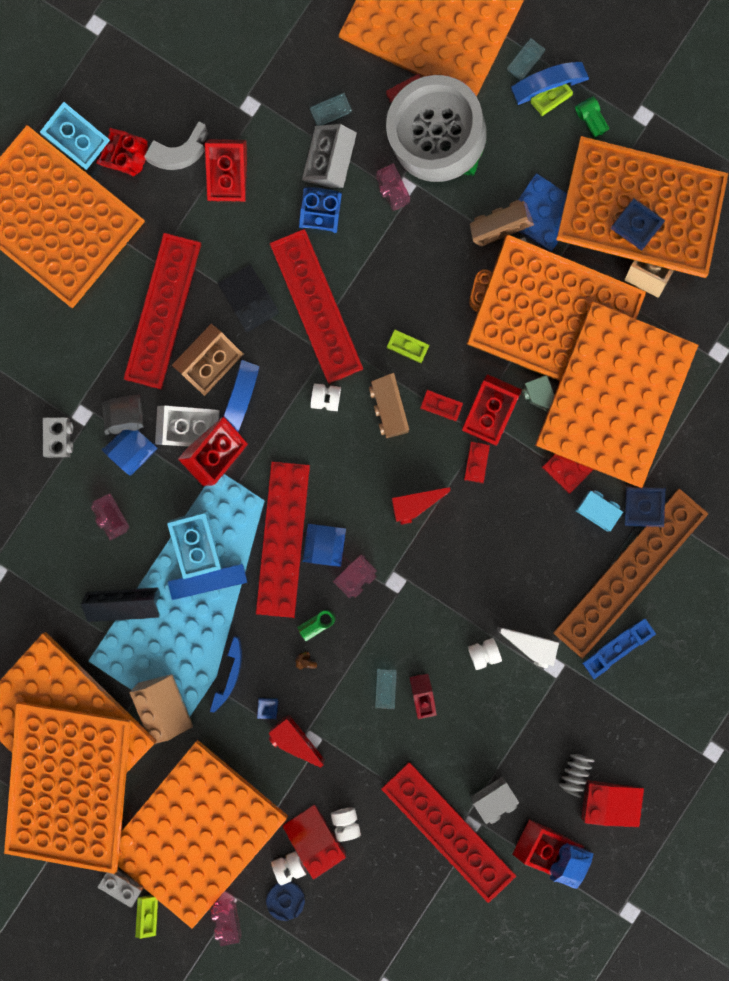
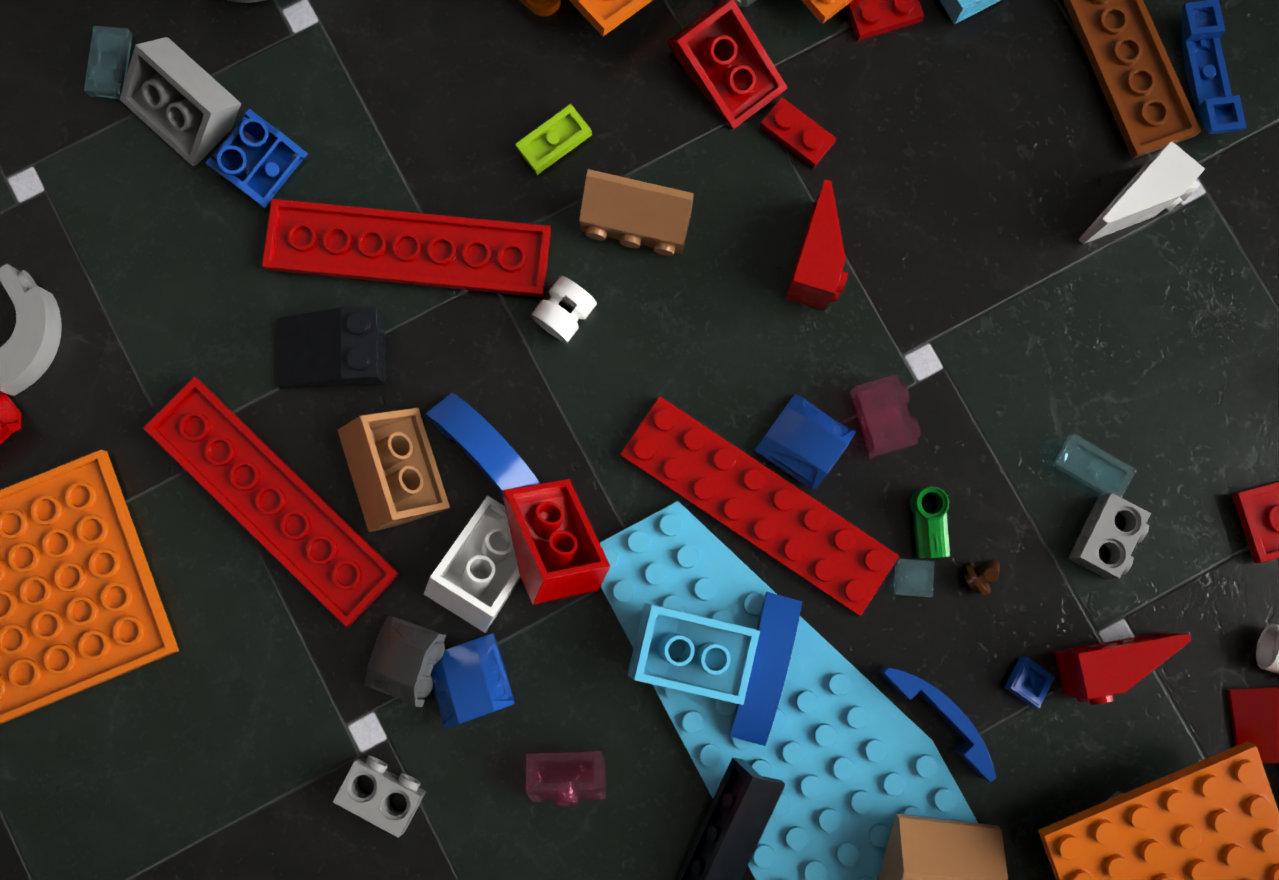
camera: 65 degrees left, 5 degrees down
red slope [205,139,247,201] -> none
clear pink brick [376,163,410,211] -> none
dark red slope [409,674,437,719] -> none
red plate [420,390,463,422] -> none
white wheel [468,638,502,670] -> none
none -> clear light blue plate [894,559,934,598]
none -> light grey brick [1068,493,1151,579]

